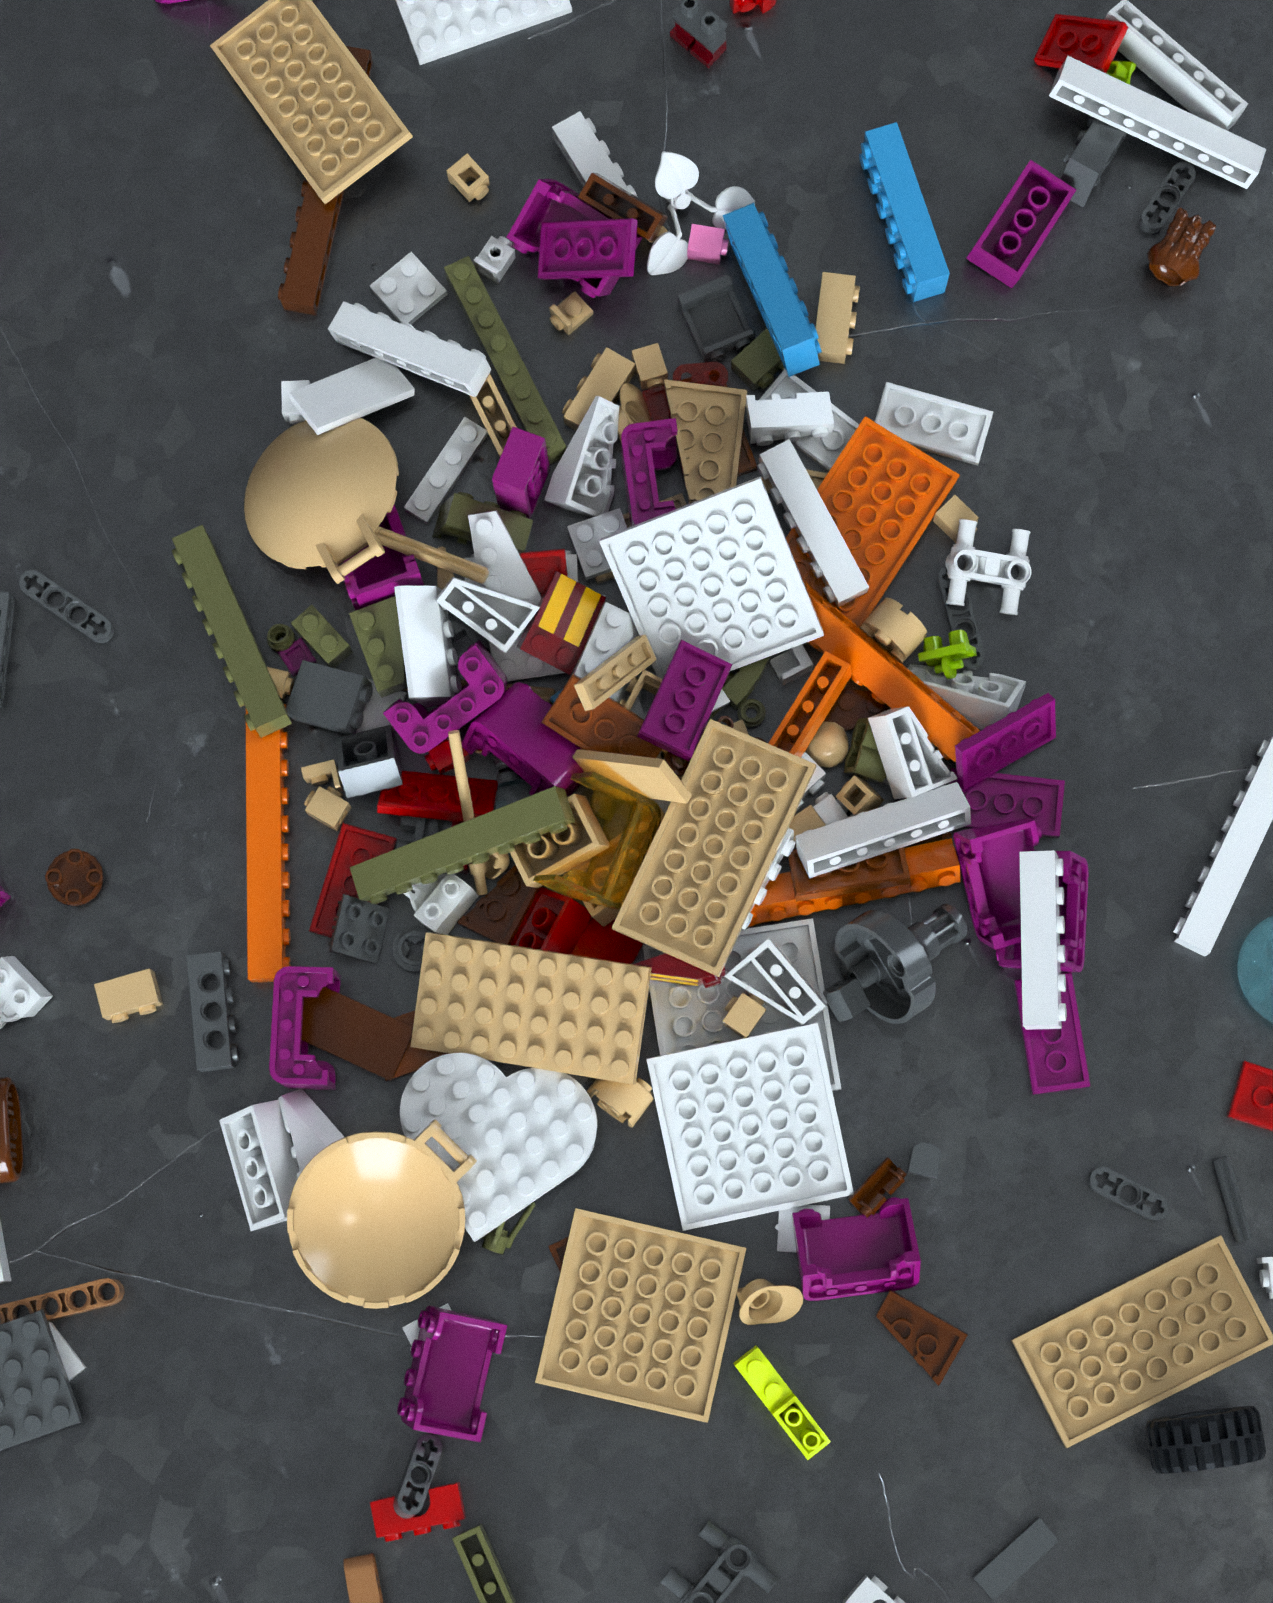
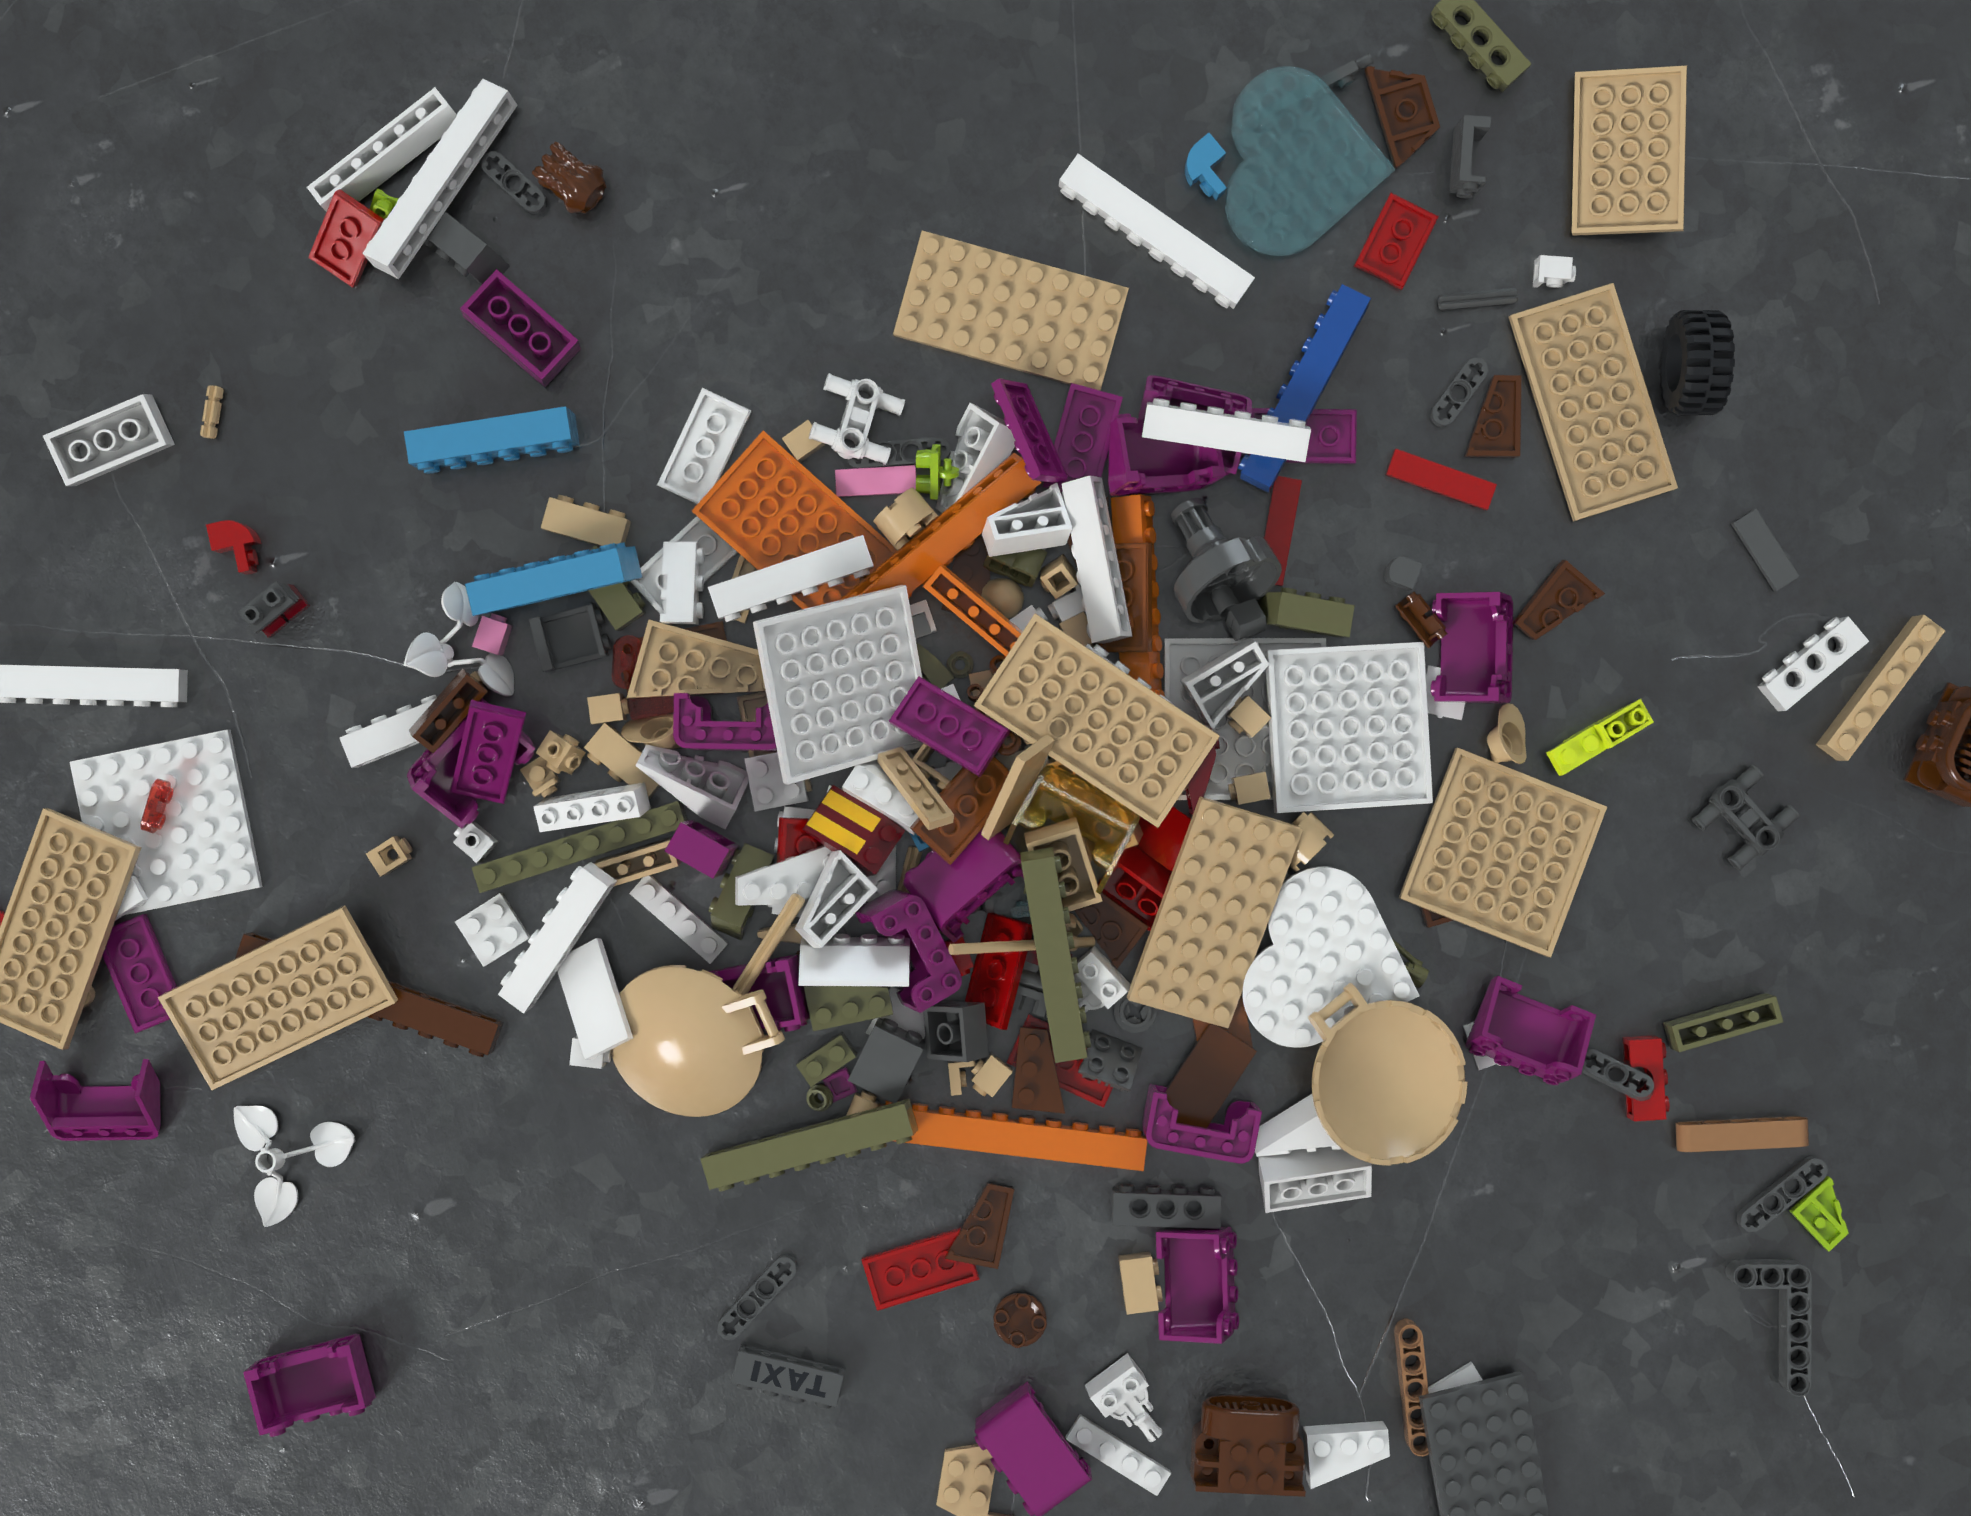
camera: 90 degrees left, 10 degrees up
none -> white plant [234,1105,355,1227]
none -> white brick [533,782,651,832]
none -> tan brick [536,730,586,775]
none -> bright pink tile [835,465,916,497]
none -> red tile [861,1227,980,1311]
none -> tan plate [893,231,1129,391]
none -> reddish brown wing [945,1183,1015,1269]
none -> reddish brown wing [1012,1026,1065,1114]
none -> magenta windscreen [1156,1227,1239,1344]
none -> tan brick [1228,772,1271,805]
none -> blue brick [1238,284,1371,493]
none -> olive wedge [1257,588,1355,637]
none -> red tile [1263,476,1302,587]
none -> red tile [1385,449,1497,510]
none -> reddish brown wing [1464,375,1522,458]

